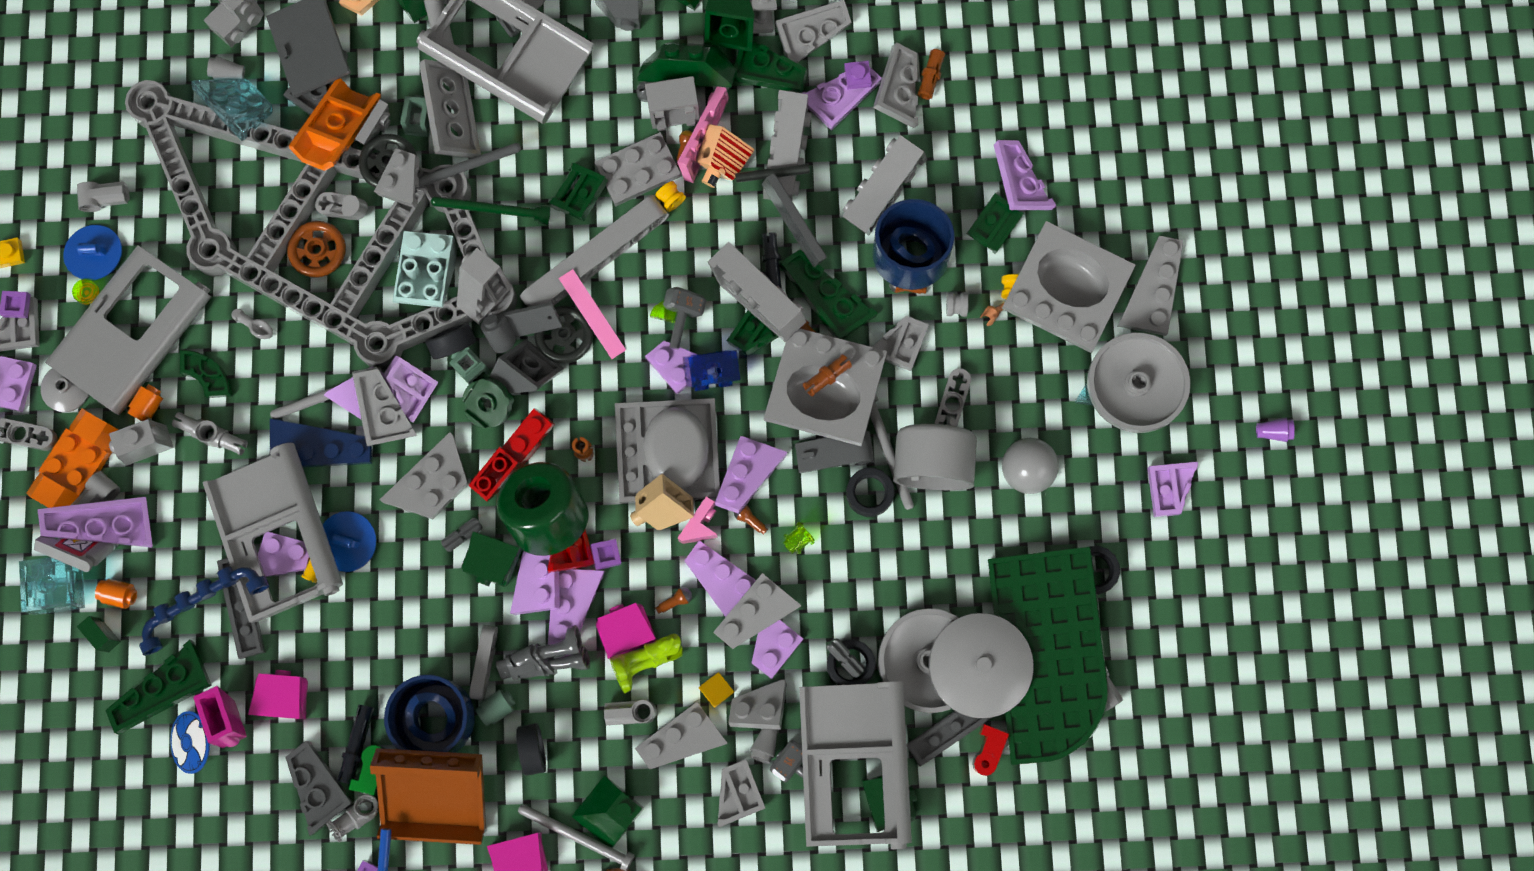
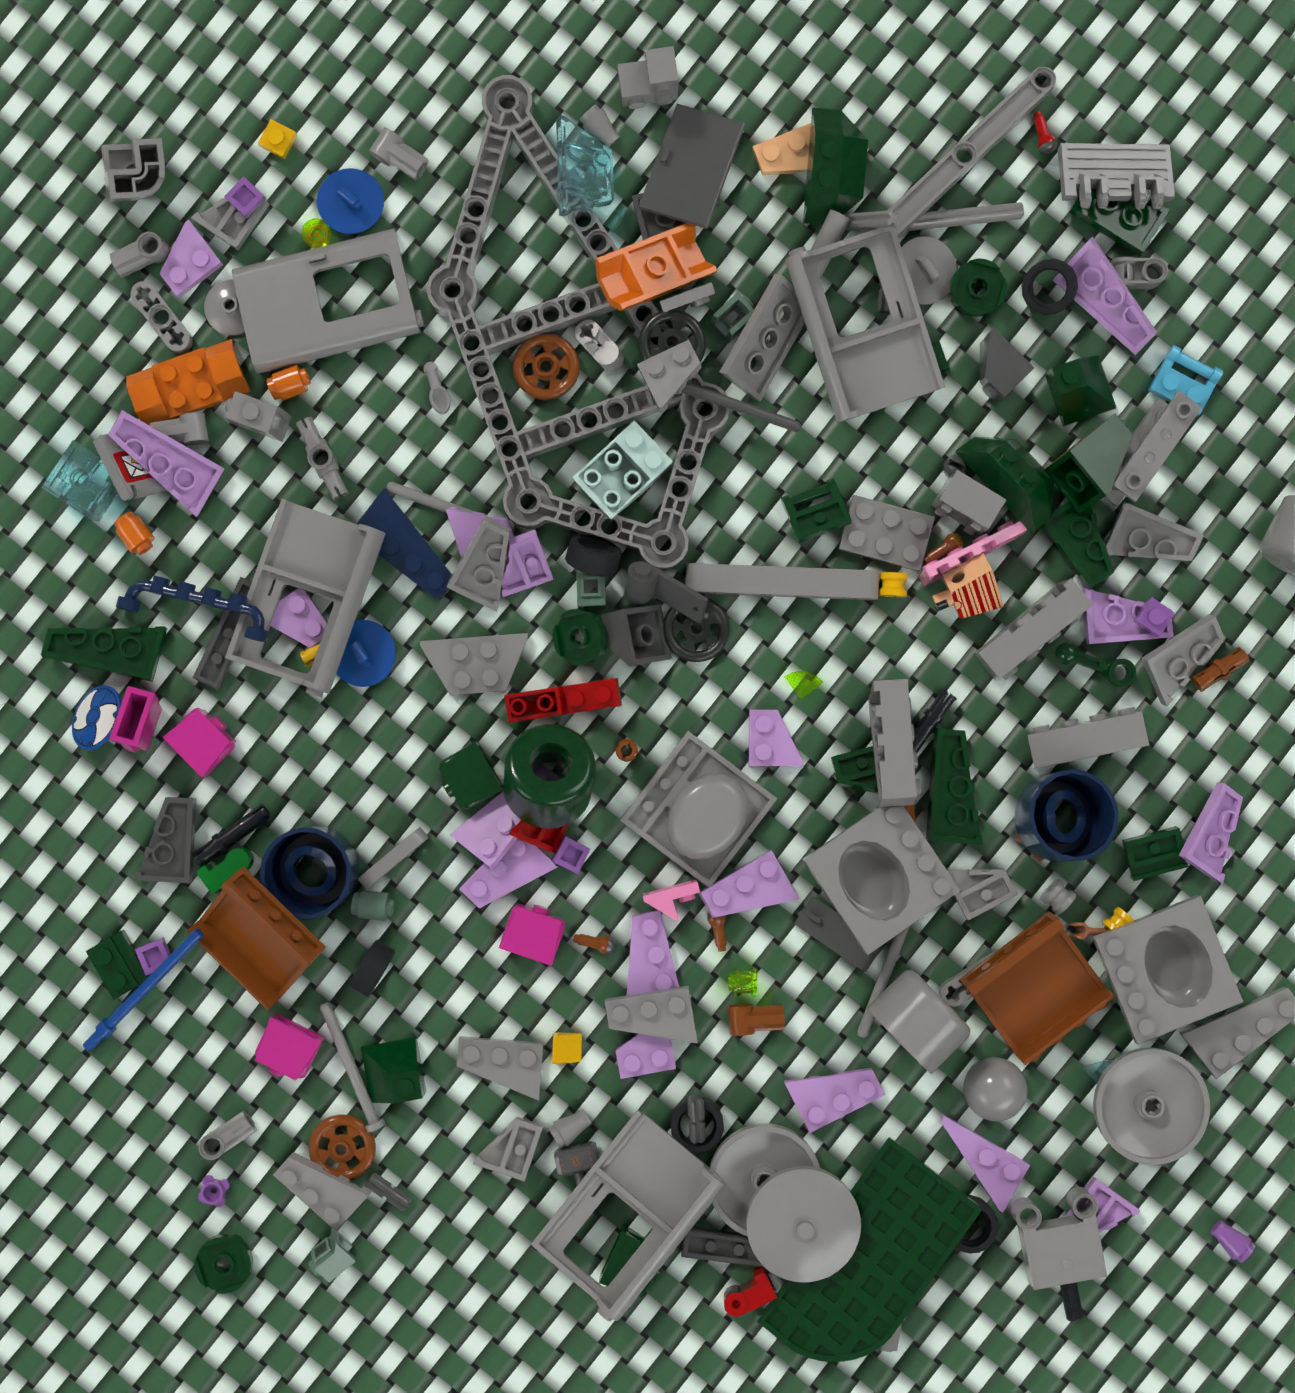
camera: 40 degrees right, 10 degrees up
dark green piece [77,616,121,653] -> none
dark green tile [180,350,232,398] -> none
light grey connector [326,794,378,842] -> none
dark green piece [431,197,550,225] -> none
dark grey piece [441,517,483,552] -> none
light grey wedge [457,248,512,324] -> none
dark grey piece [496,625,590,680] -> none
bright pink sticker [558,269,626,359] -> none
light grey piece [604,700,657,726] -> none
lime piece [609,633,683,694] -> none
tan torso [630,474,694,530] -> none
dark grey piece [663,287,706,350] -> none
clear blue brick [682,350,740,391] -> none
light grey wing [728,680,787,730] -> none
pearl dark grey bar [735,164,810,183] -> none
dark grey tile [761,173,827,268] -> none
dark orange pin [803,354,852,397] -> none
black tyre [846,468,894,517] -> none
none -> dark orange piece [728,1003,785,1036]
none -> lavender wing [784,1068,885,1133]
none -> lavender wing [940,1114,1030,1212]
none -> dark orange panel [959,912,1115,1065]
none -> light grey piece [1011,1187,1107,1322]
none -> dark green piece [1055,642,1136,687]

